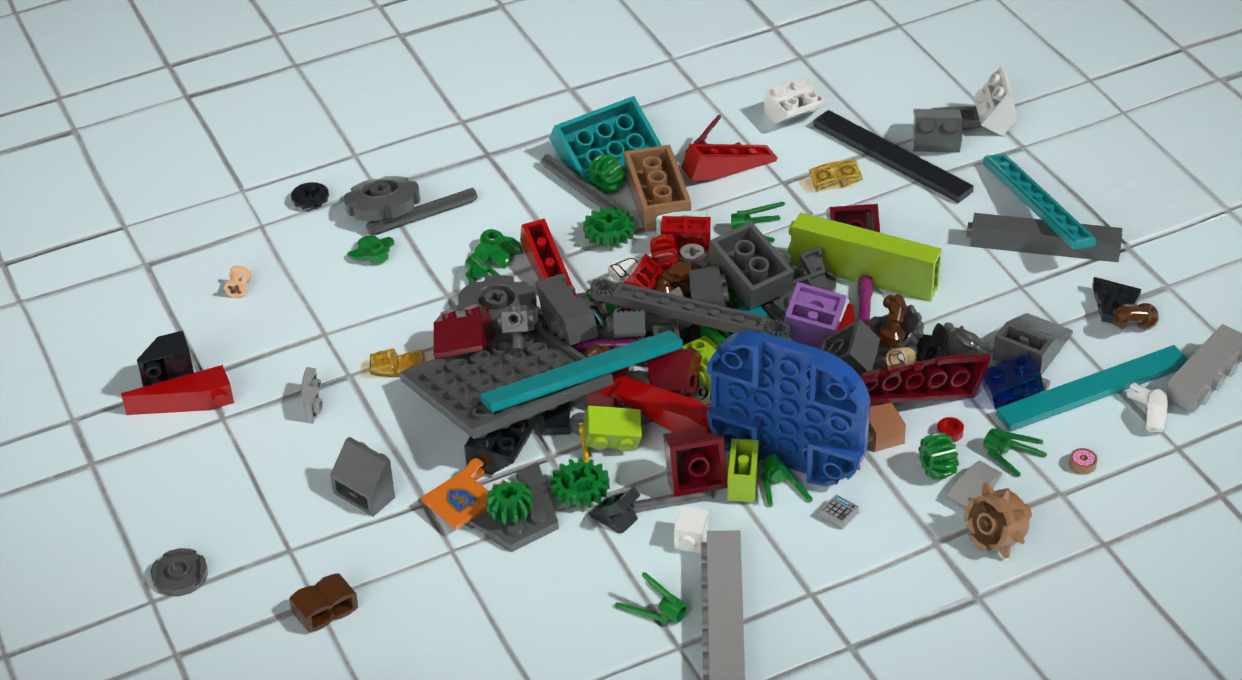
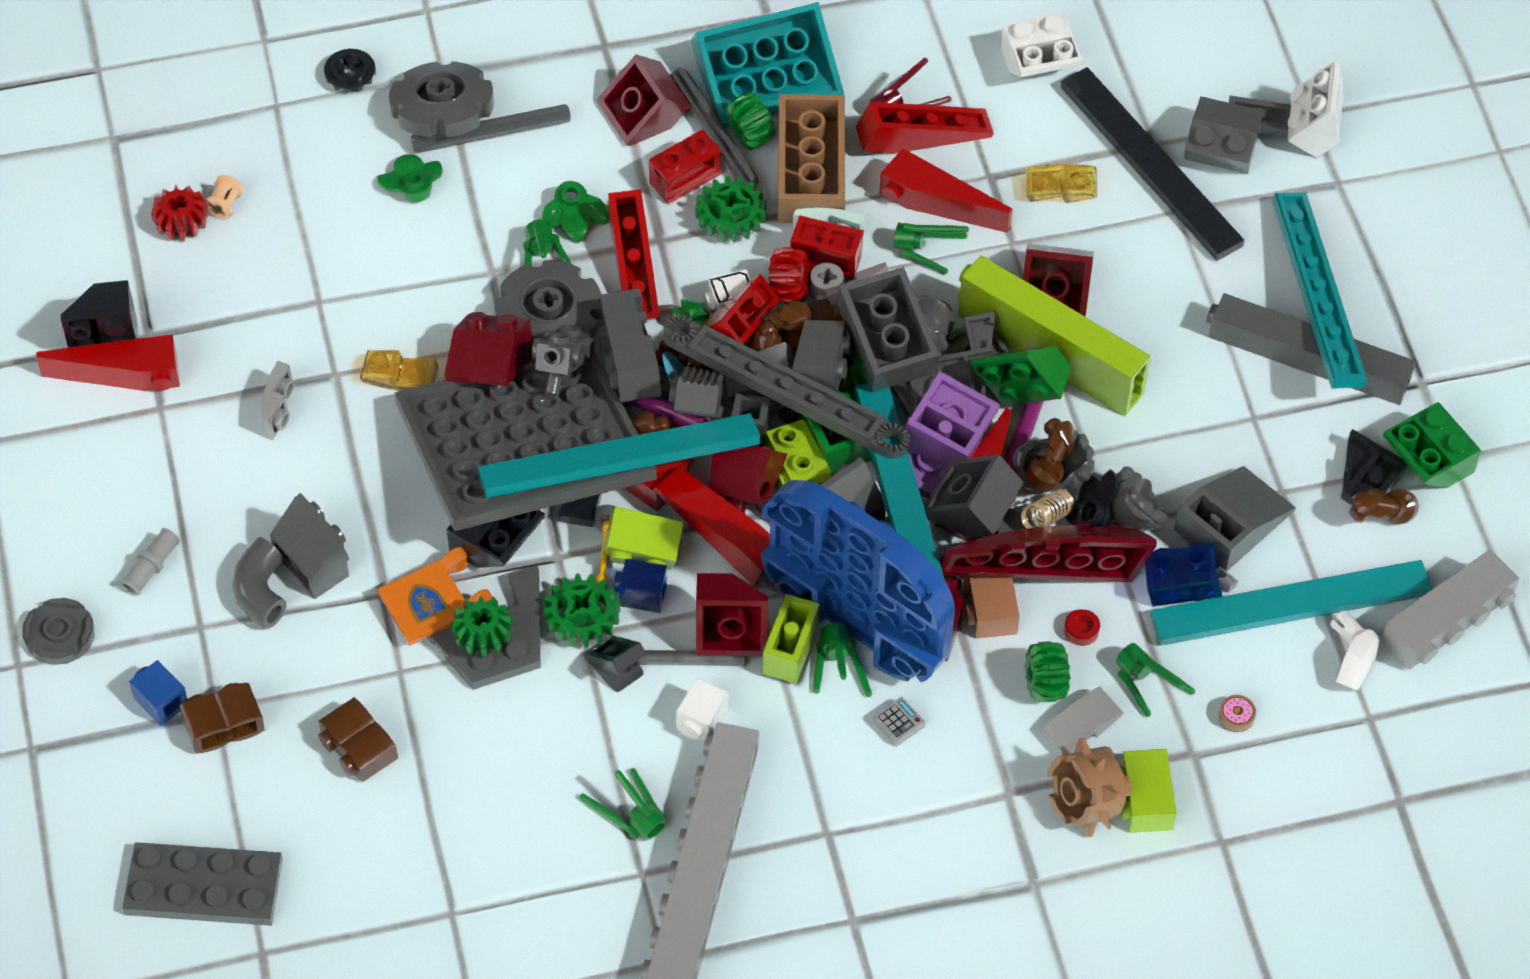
camera: 10 degrees right, 15 degrees up
none -> light grey pin [120,528,180,596]
none -> blue brick [129,660,188,726]
none -> red gear [151,184,209,241]
none -> dark grey cylinder [232,537,286,629]
none -> reddish brown brick [318,697,398,782]
none -> dark red slope [596,54,691,146]
none -> clear blue brick [613,558,668,613]
none -> red hinge [649,129,722,205]
none -> red slope [879,148,1013,233]
none -> green slope [970,346,1072,406]
none -> lime brick [1120,749,1177,833]
none -> green slope [1383,402,1481,488]

